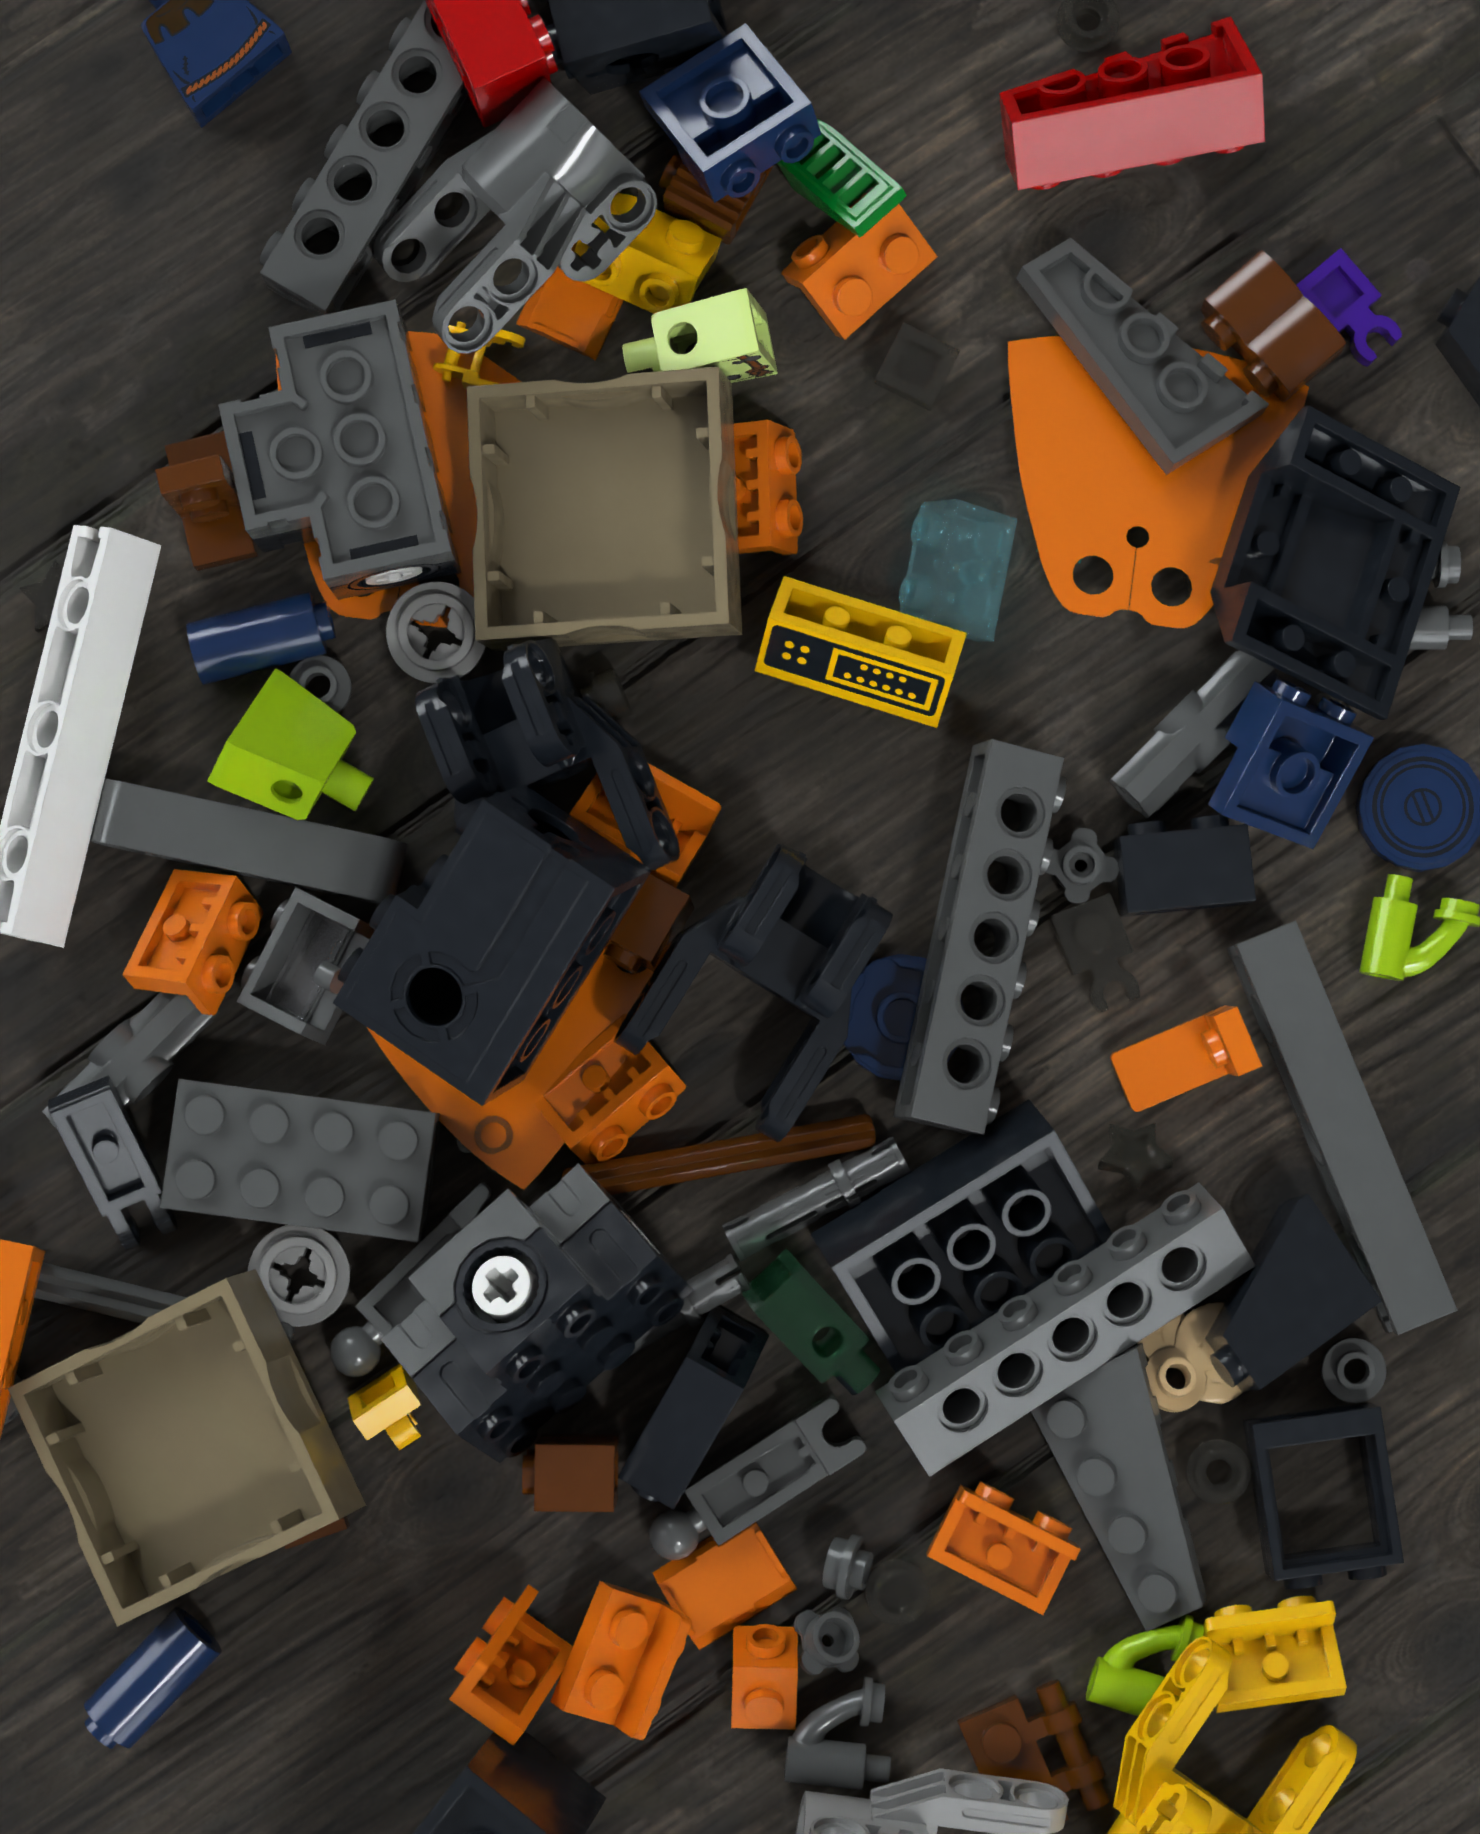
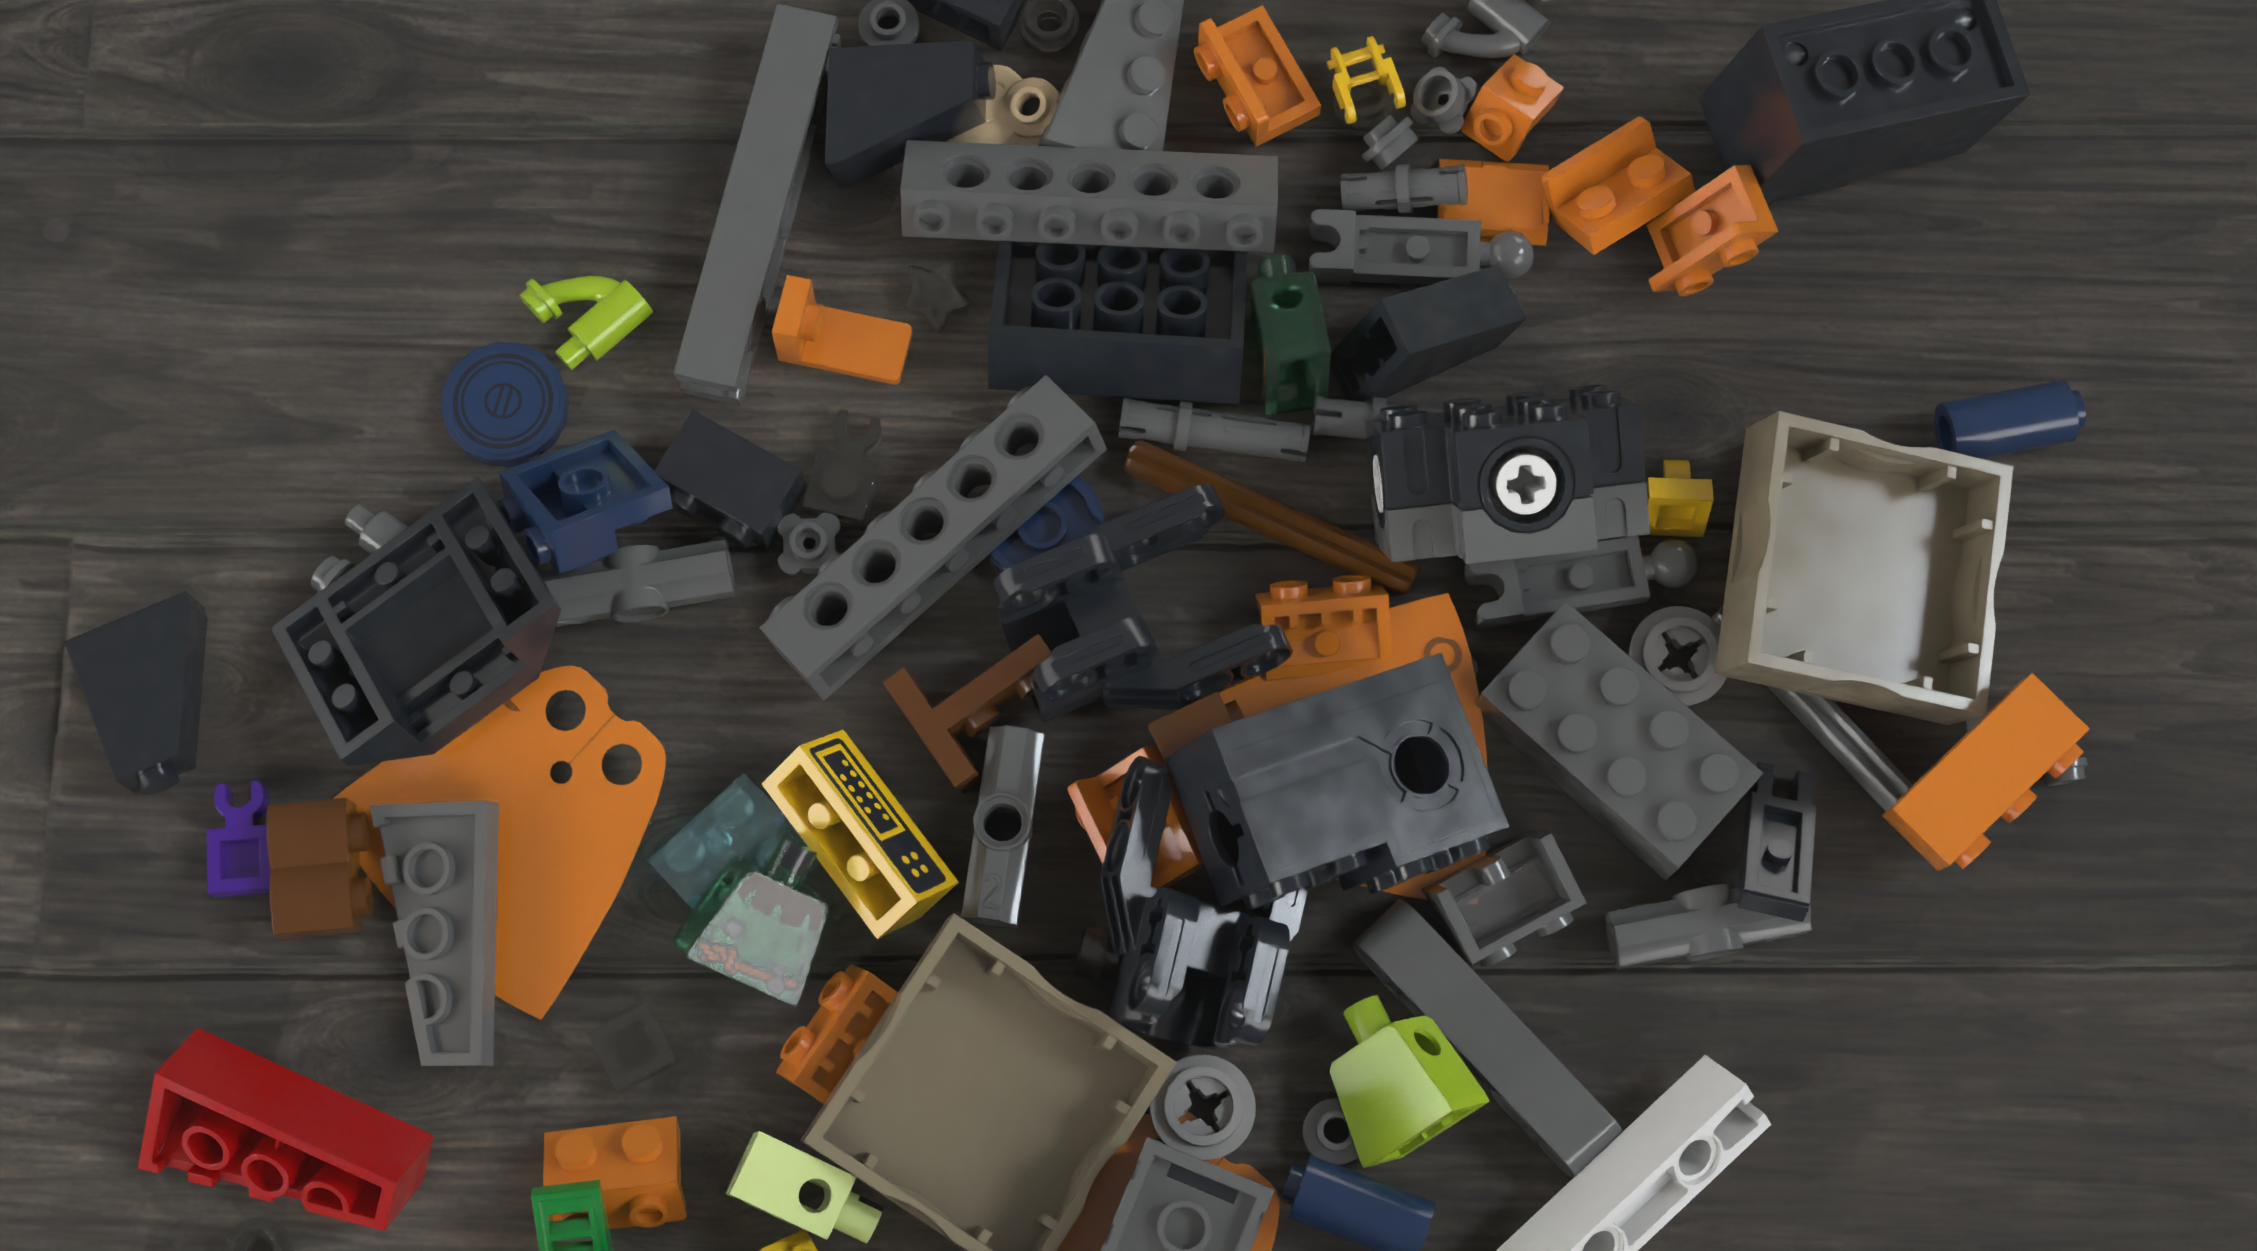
camera: 145 degrees left, 10 degrees down
orange bracket [122,869,263,1015] -> none
reddish brown piece [522,1434,619,1512] -> none
none -> torso [672,835,828,1007]
none -> reddish brown bracket [883,634,1052,794]
none -> dark grey piece [961,725,1045,928]
none -> yellow piece [1327,36,1406,124]
none -> dark grey pin [1341,164,1468,214]

